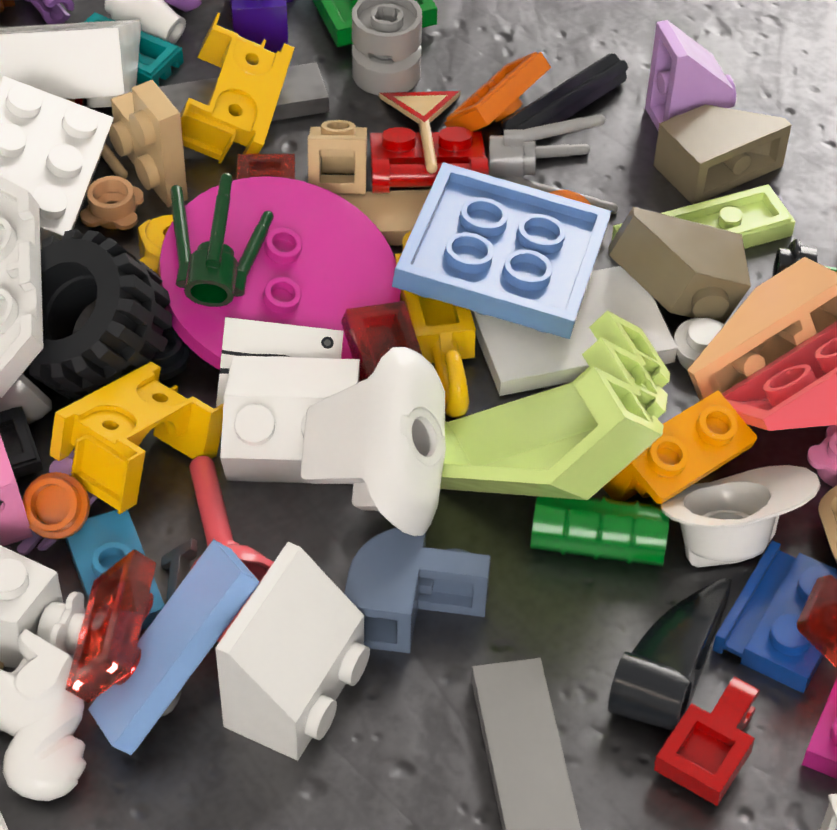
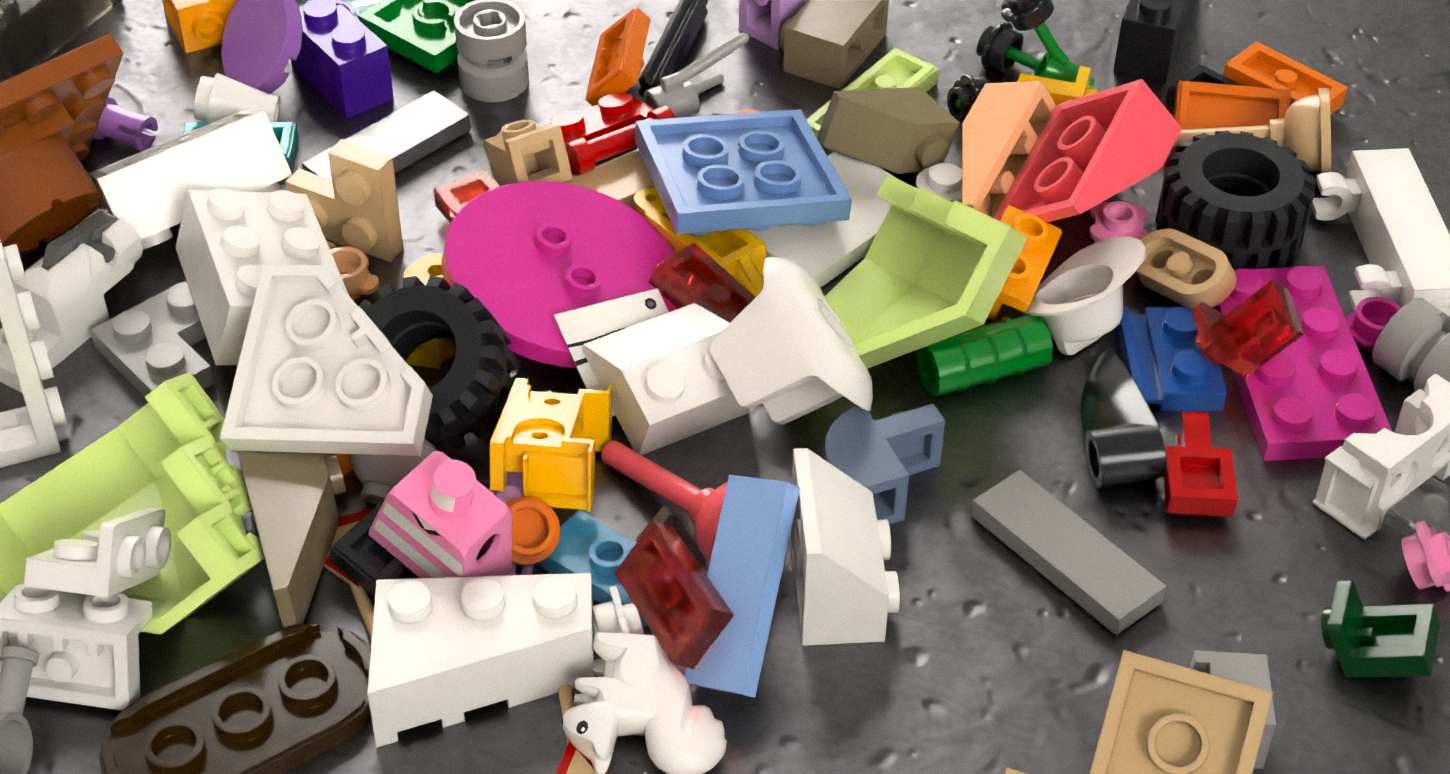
camera: 30 degrees left, 5 degrees down
dark green plant [171,173,274,307] -> none
yellow piece [180,12,295,167] -> none
tan piece [379,91,460,174] -> none

